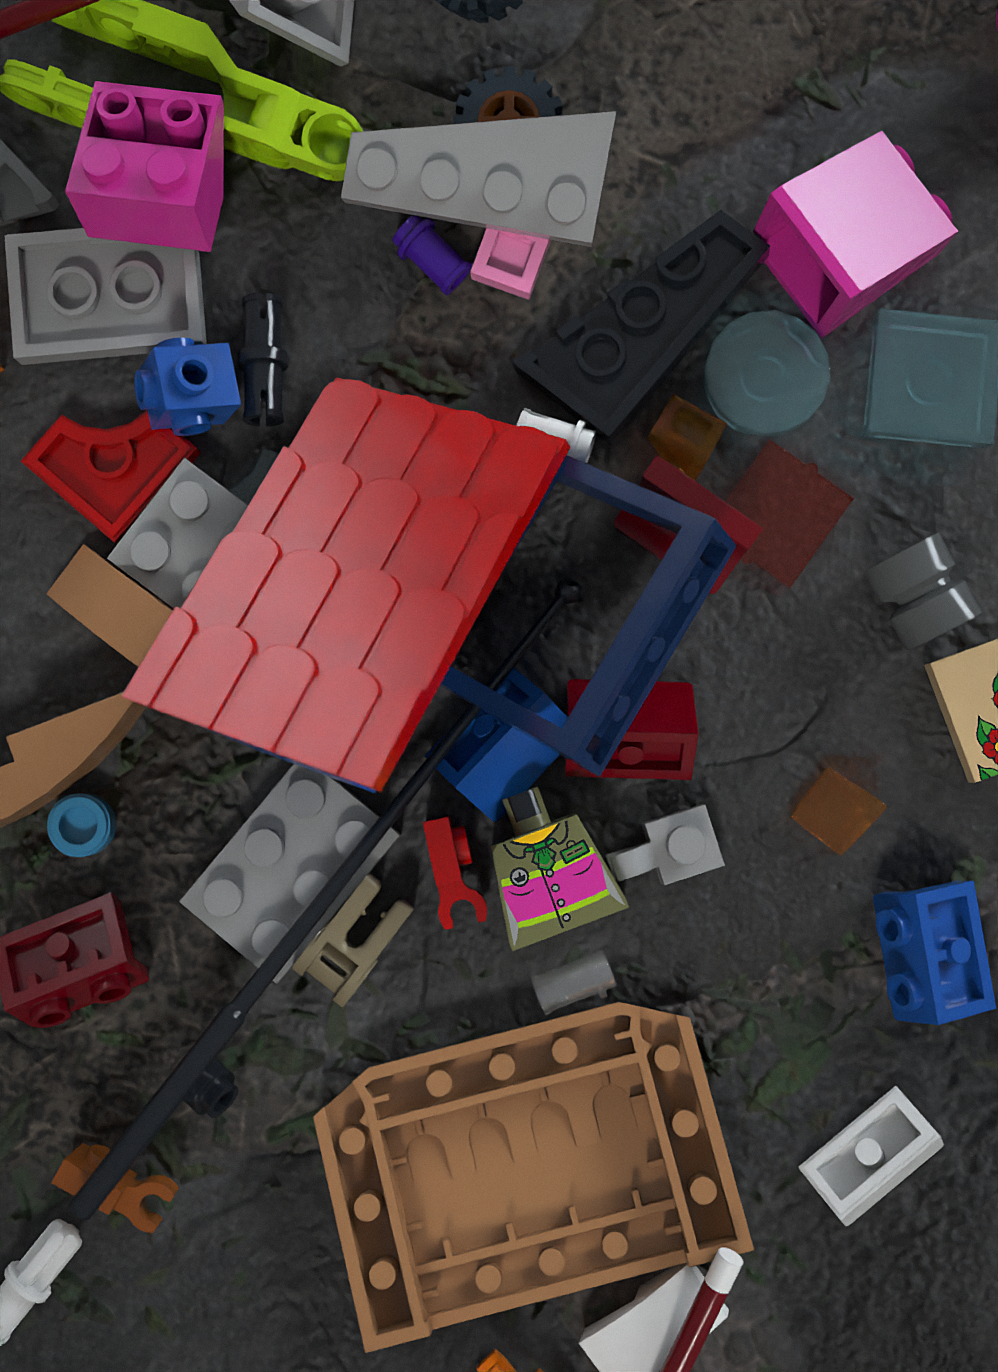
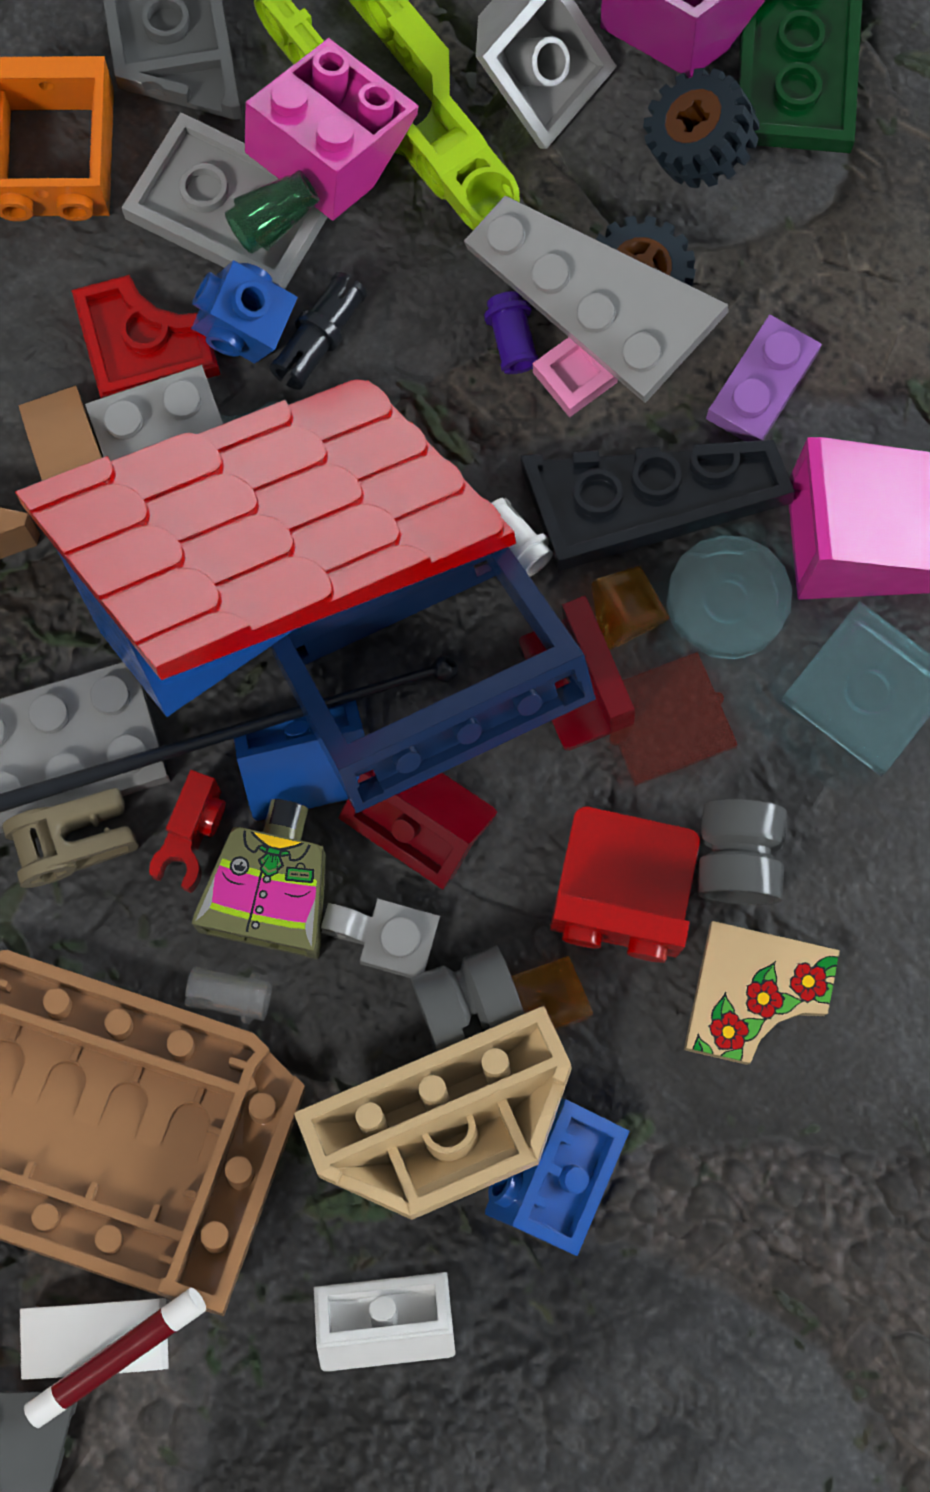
camera: 30 degrees right, 10 degrees down
none -> clear green cone [225,170,320,254]
none -> tan wedge [294,1006,572,1220]
none -> dark grey wheel [410,945,524,1051]
none -> red bracket [550,807,700,963]
none -> medium lavender plate [706,315,822,441]

